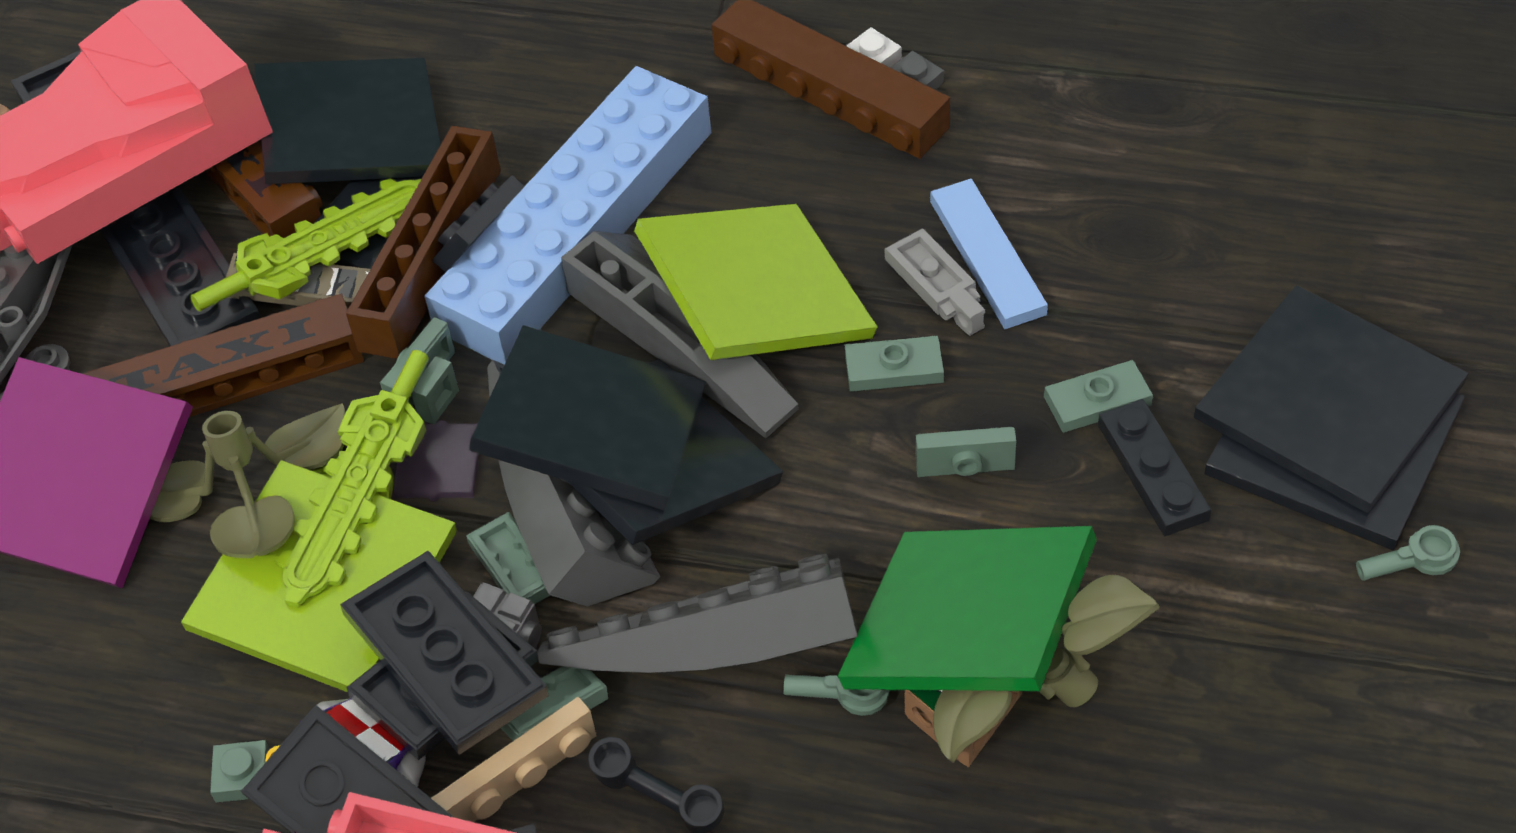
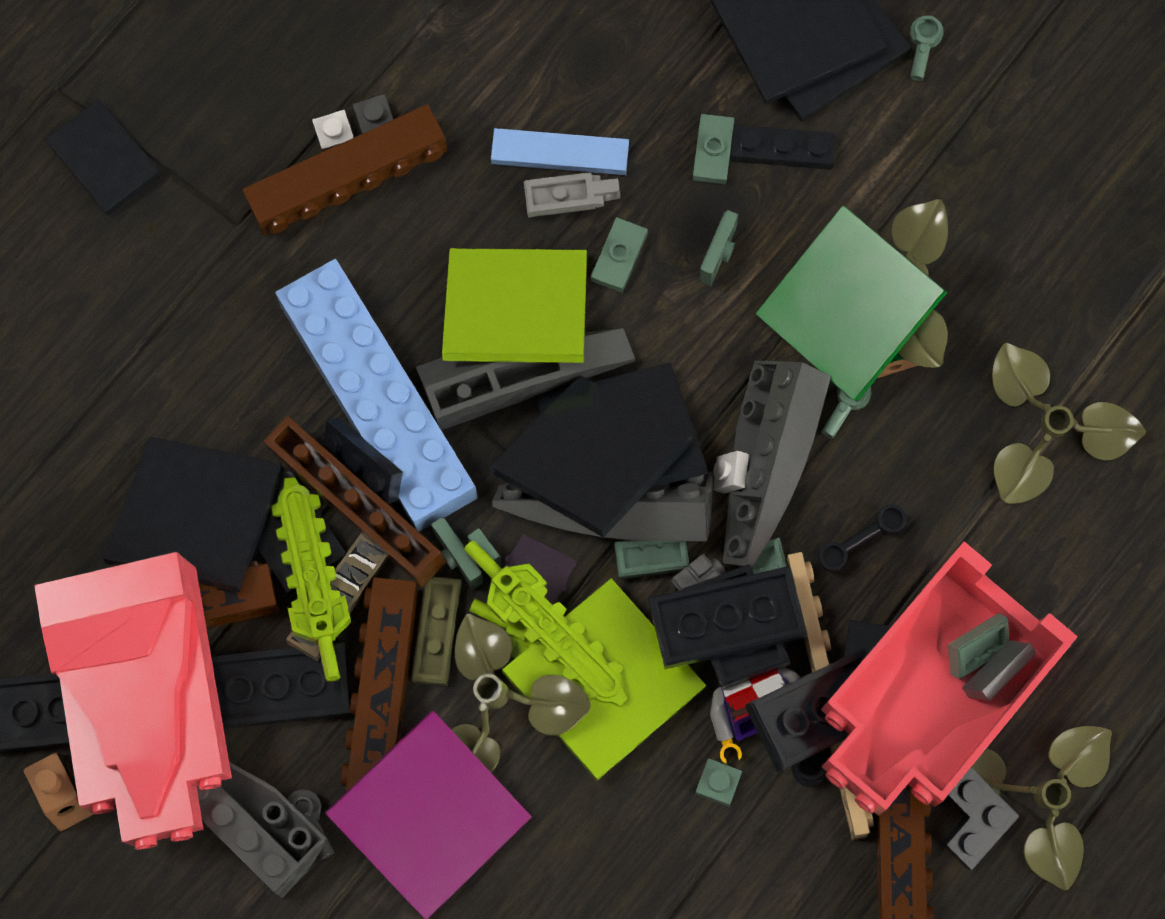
camera: 65 degrees left, 20 degrees up
none -> olive tile [411,576,462,686]
none -> white plate [713,451,749,494]

